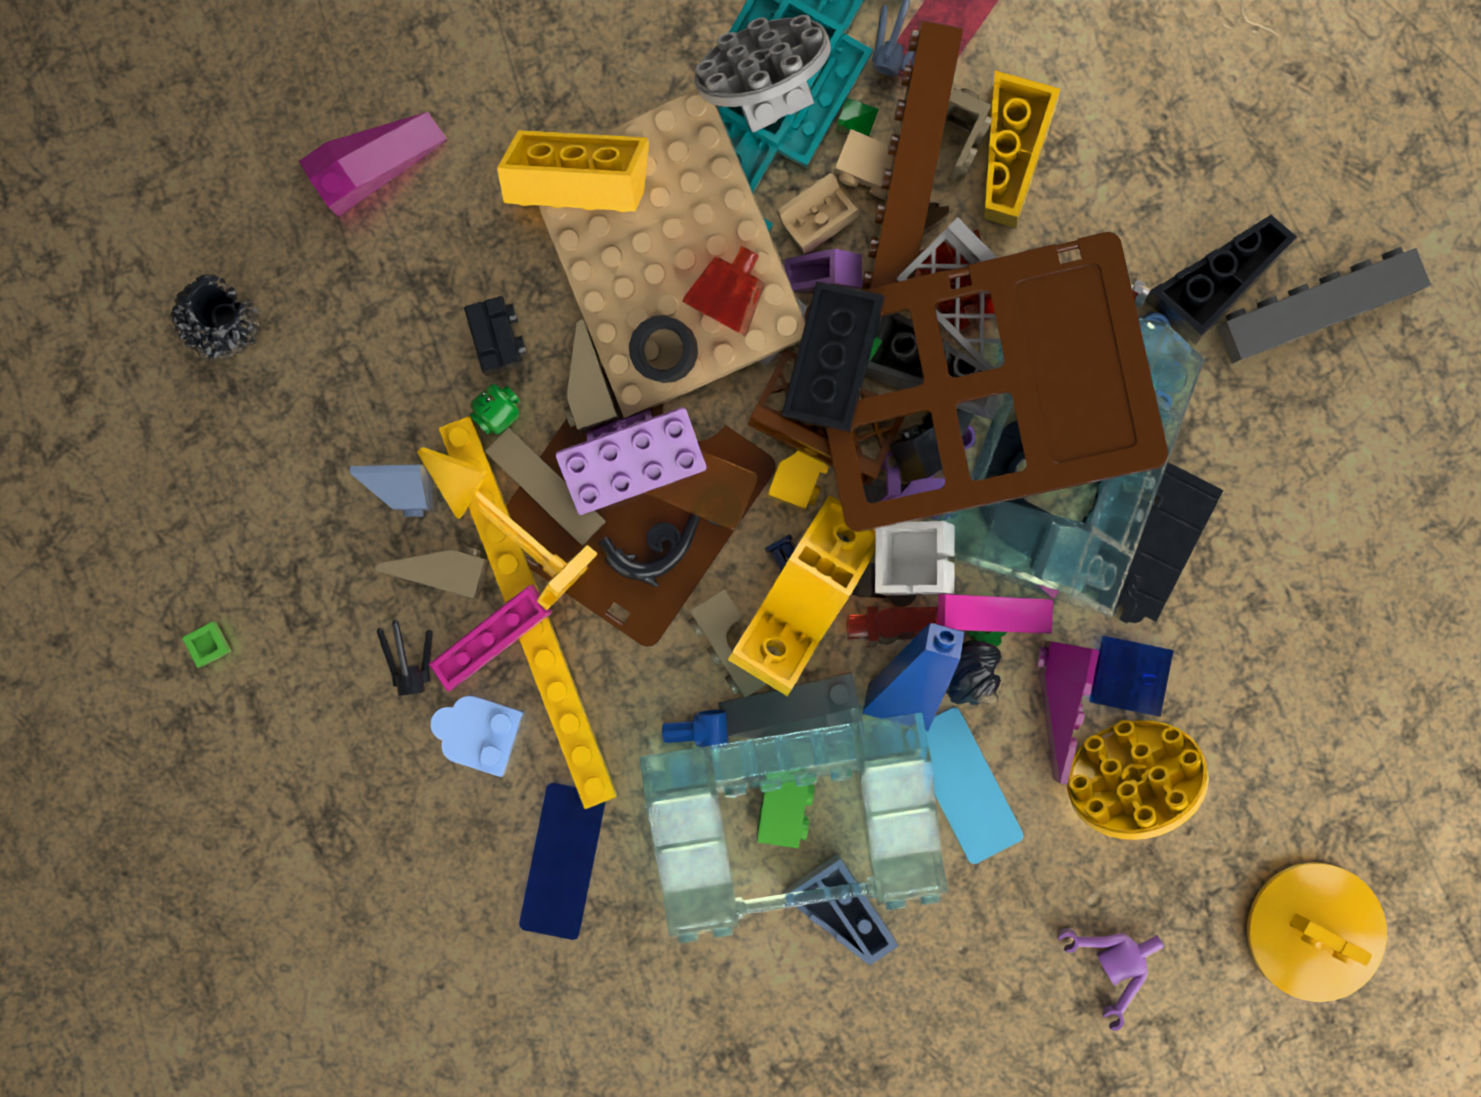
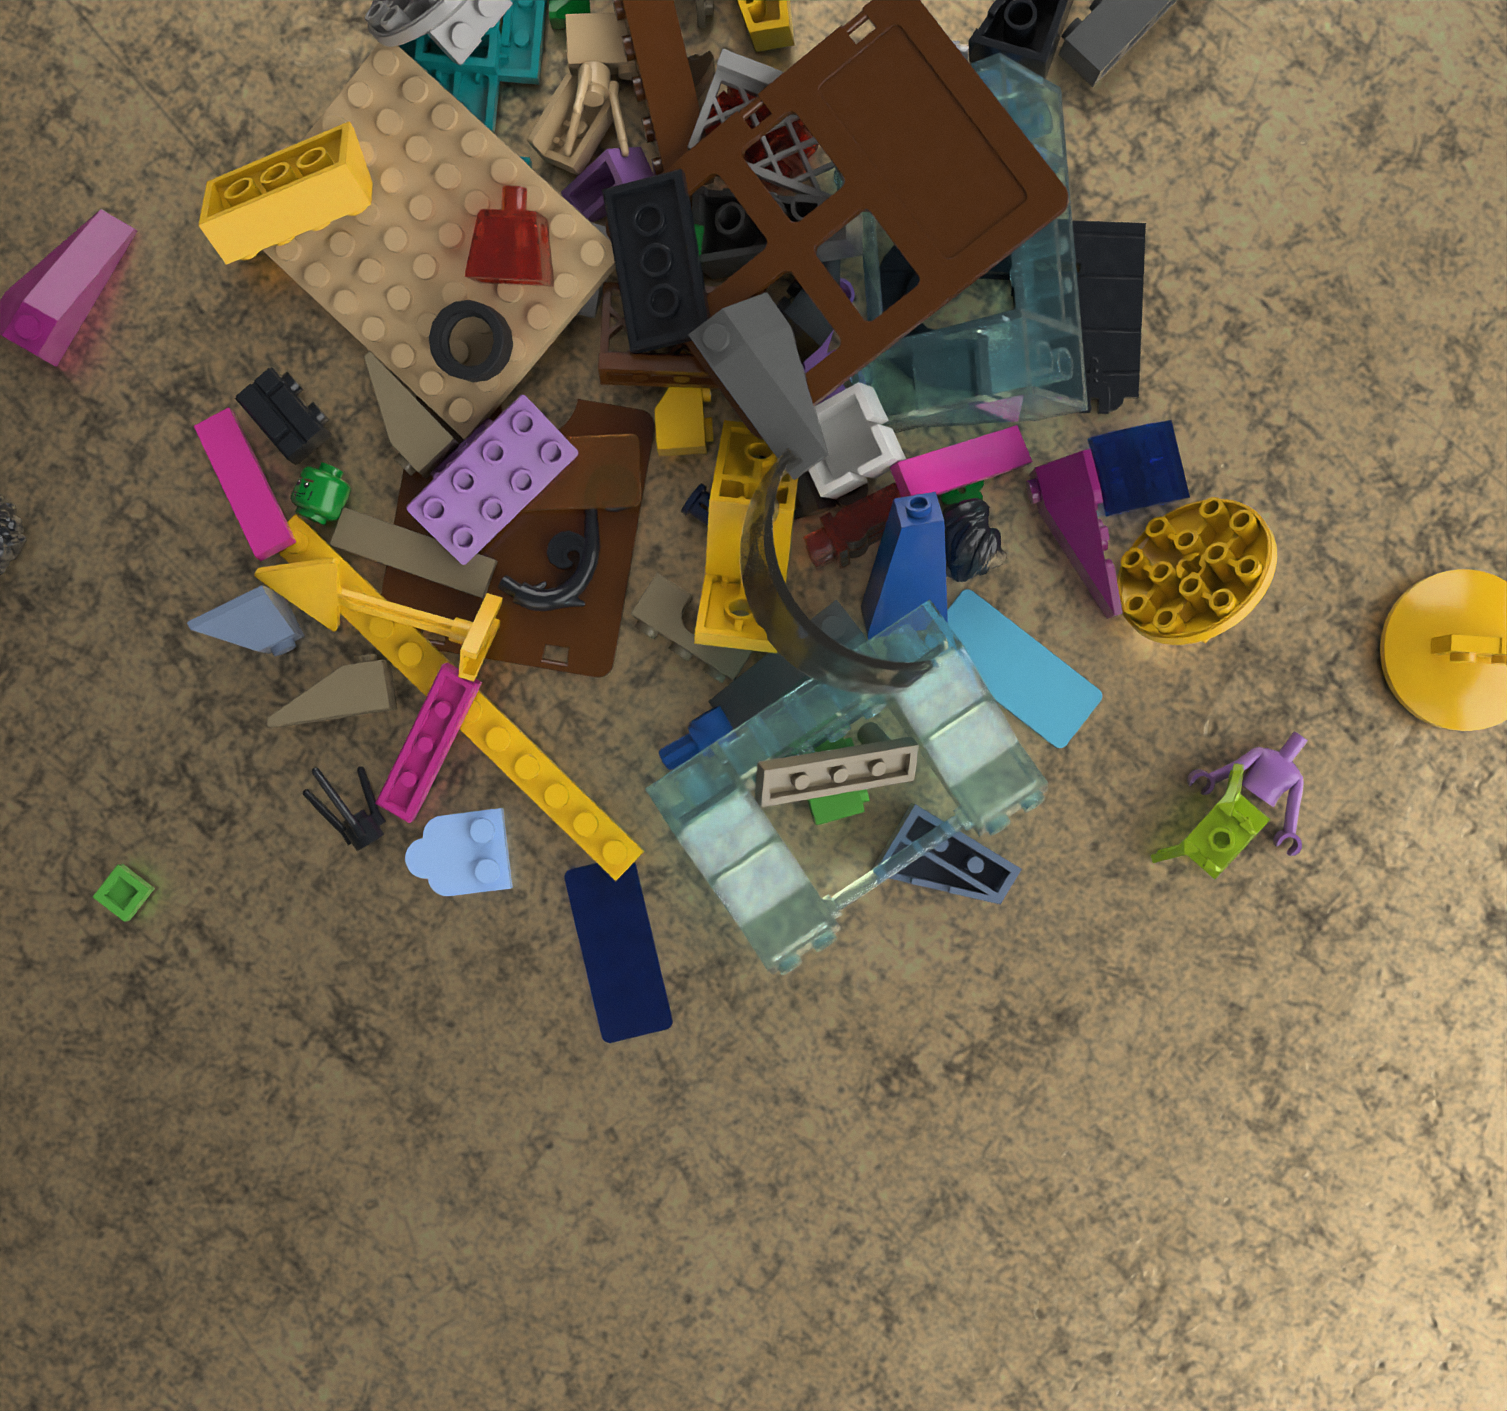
camera: 25 degrees left, 0 degrees up
none -> dark pink tile [194,407,296,562]
none -> tan plant [563,61,629,157]
none -> dark grey wedge [688,292,829,480]
none -> clear smoke windscreen [740,448,940,694]
none -> dark tan piece [754,722,919,807]
none -> lime piece [1150,763,1271,879]

